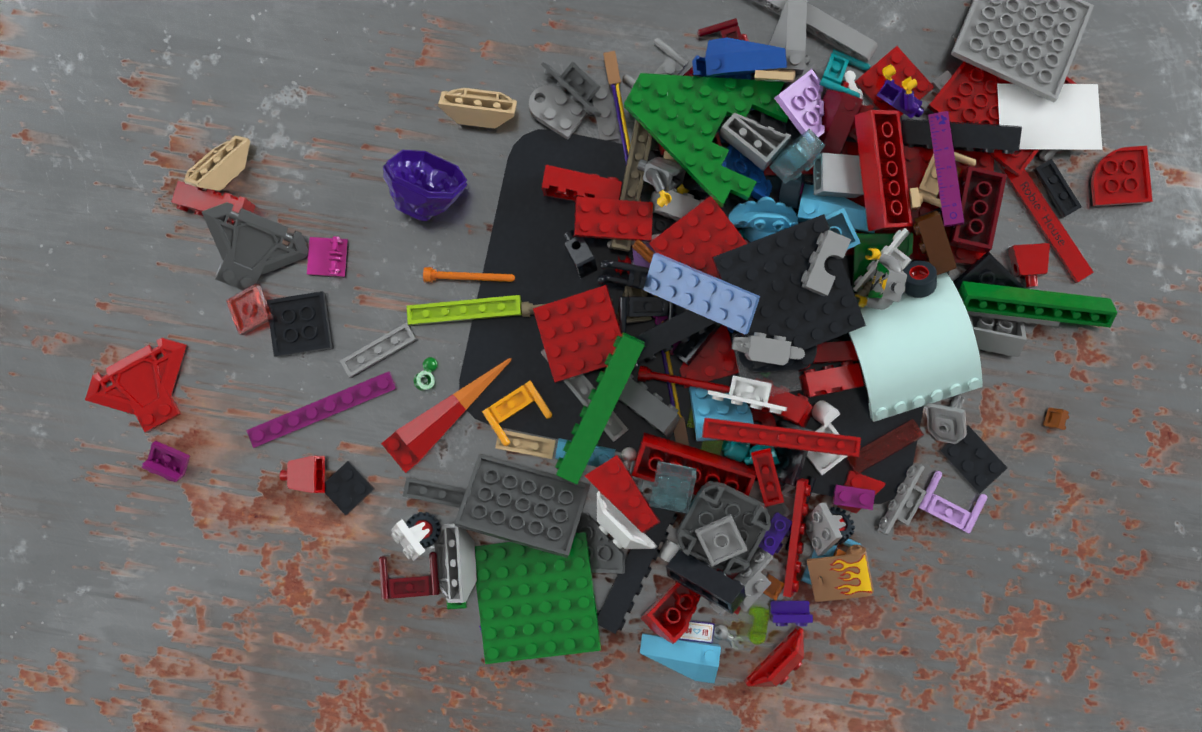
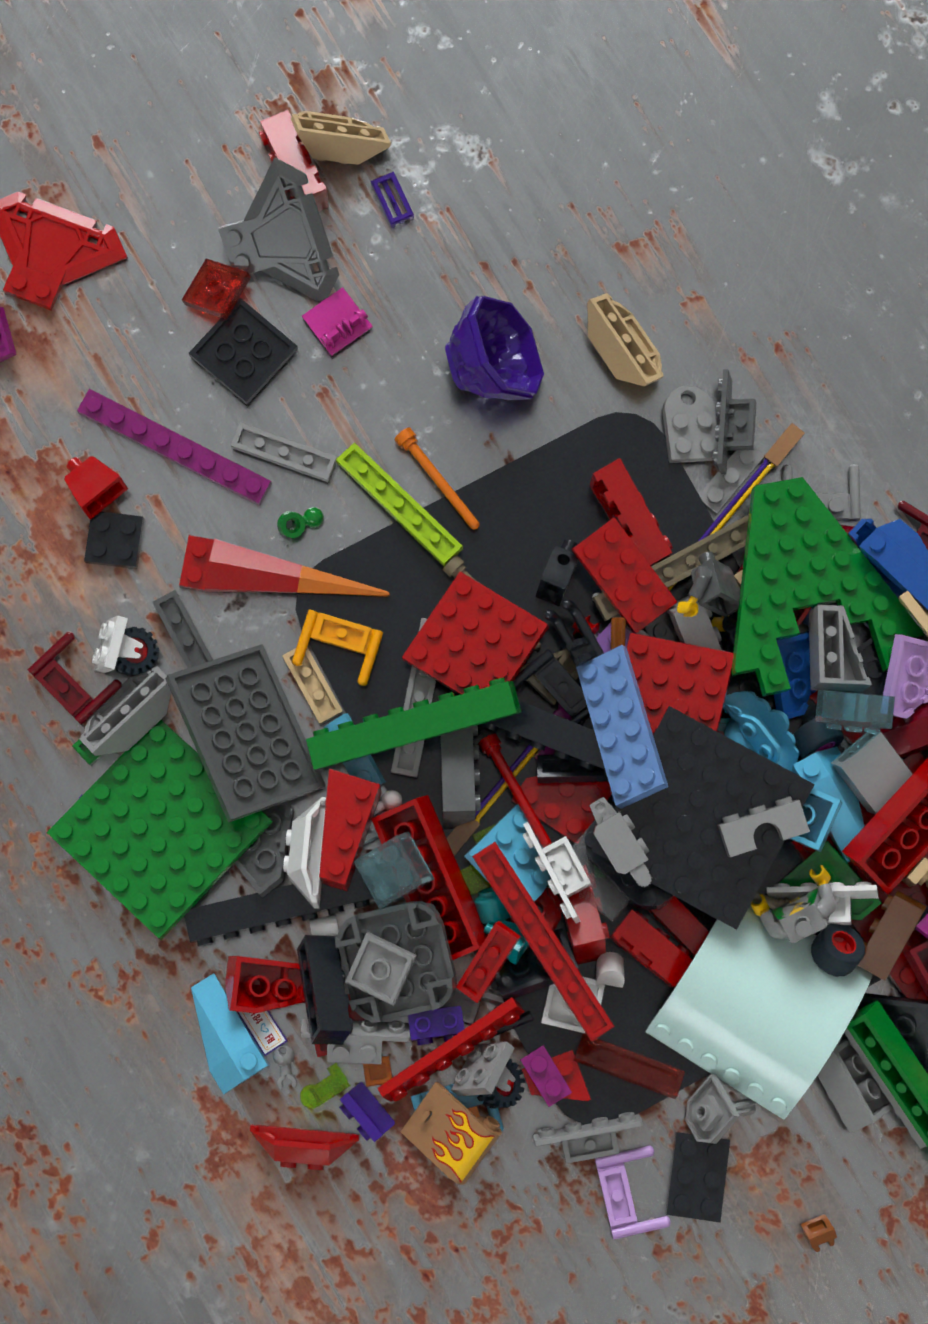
camera: 45 degrees right, 5 degrees down
none -> dark purple tile [371,171,414,228]

